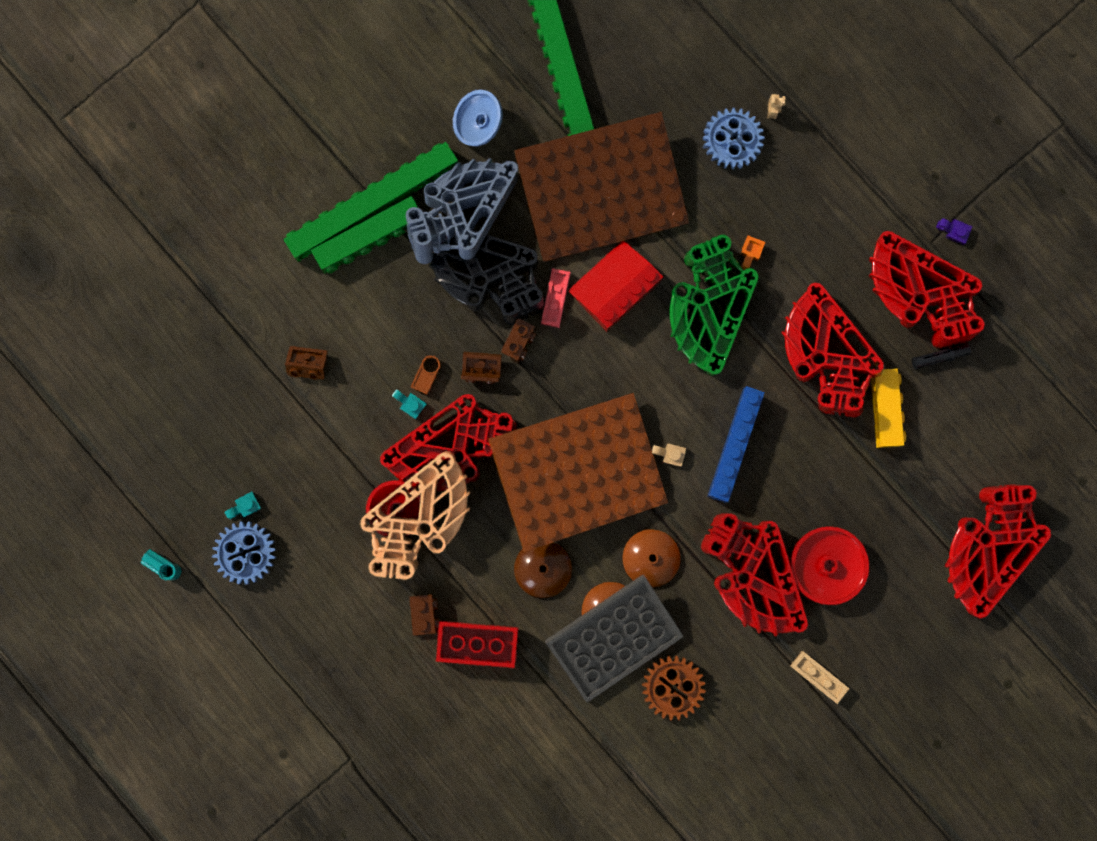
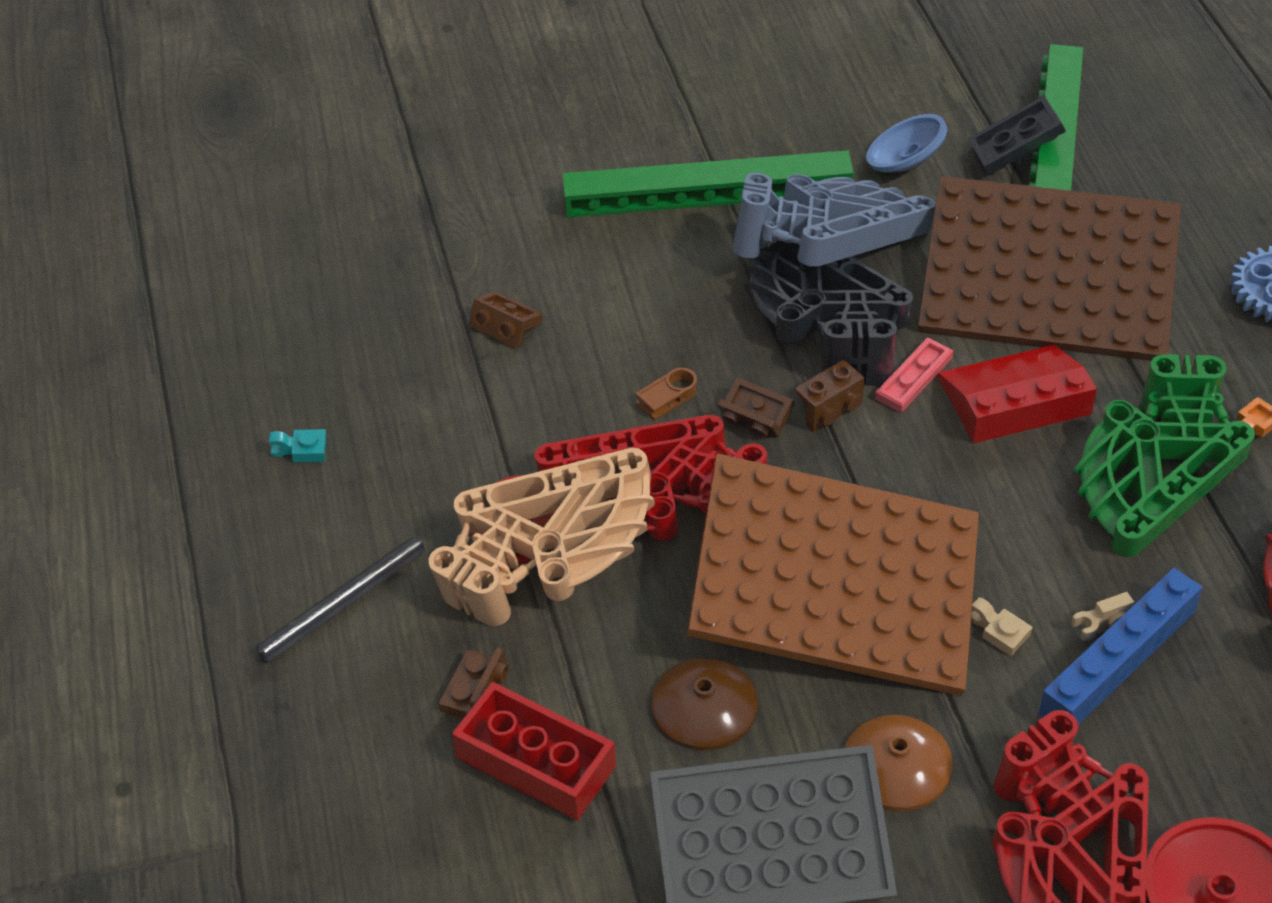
camera: 30 degrees right, 35 degrees down
teal piece [141,549,181,580] -> none
medium blue gear [212,522,277,584] -> none
green brick [311,196,418,274] -> none
teal plate [392,389,427,420] -> none
none -> black axle [256,536,425,662]
none -> black plate [968,96,1066,175]
none -> tan plate [1071,592,1134,641]

